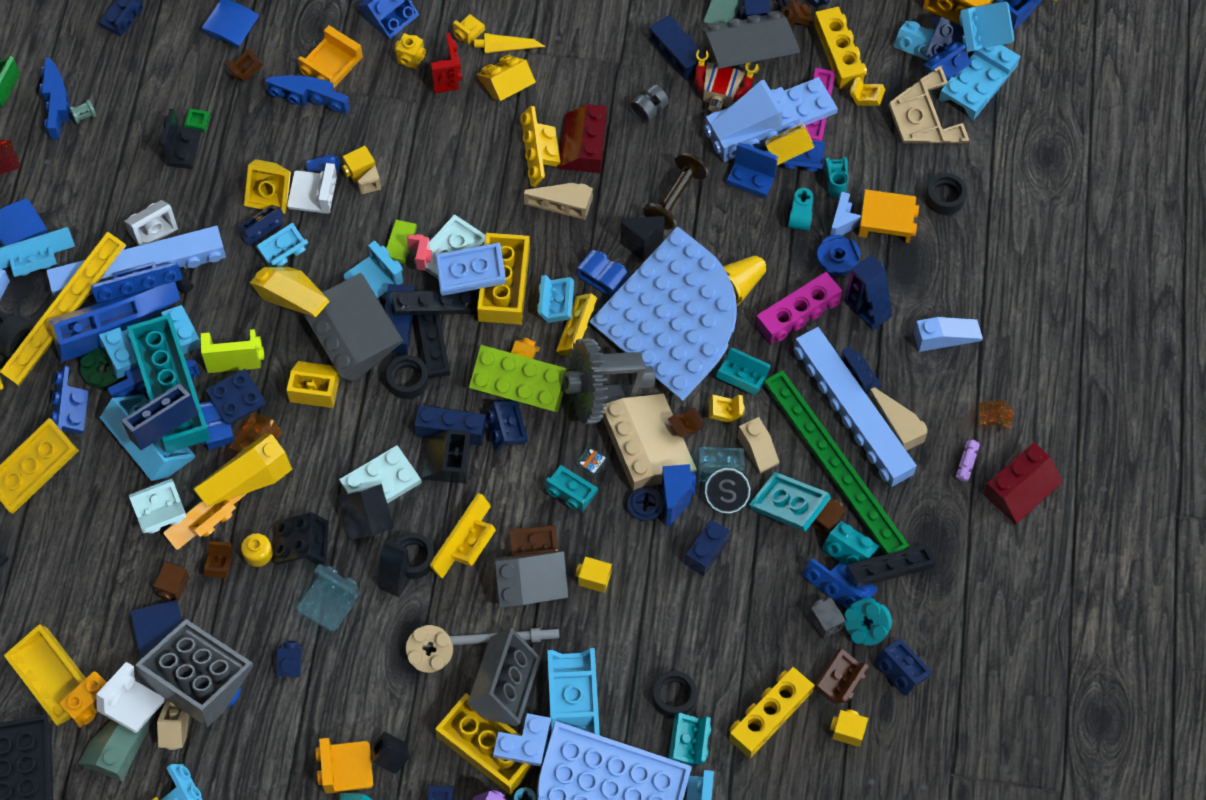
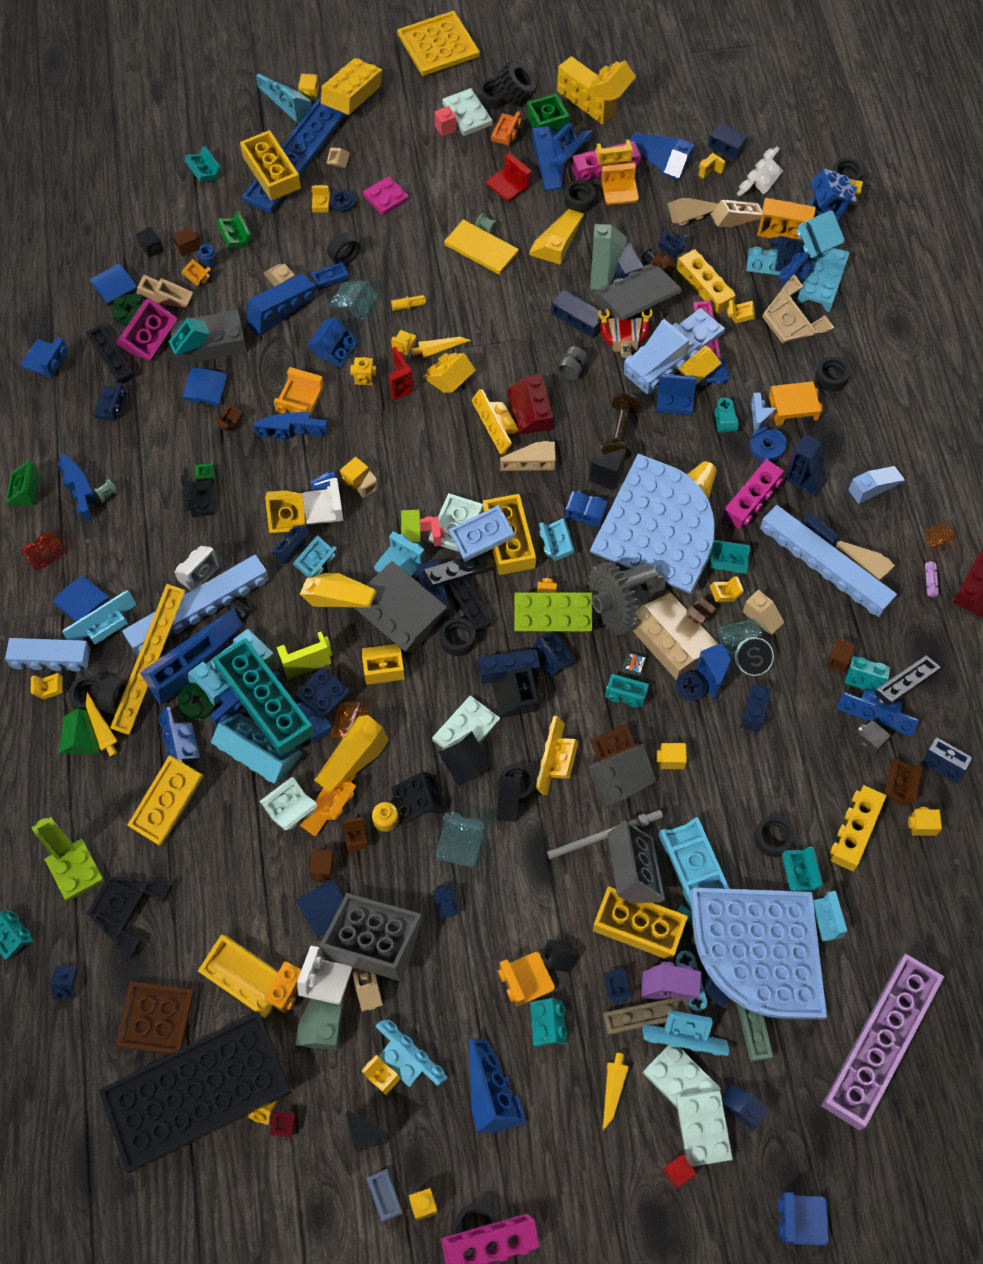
camera: 15 degrees left, 0 degrees up
blue bracket [91,262,183,303] -> none
dark blue brick [121,383,199,450] -> none
tan plate [406,625,453,673] -> none
light blue plate [493,713,551,767] -> none
yellow plate [556,293,597,356] -> none
teal plate [749,472,831,532] -> none
green plate [764,370,909,555] -> none
teal piece [824,157,849,198] -> none
teal plate [845,598,892,645] -> none

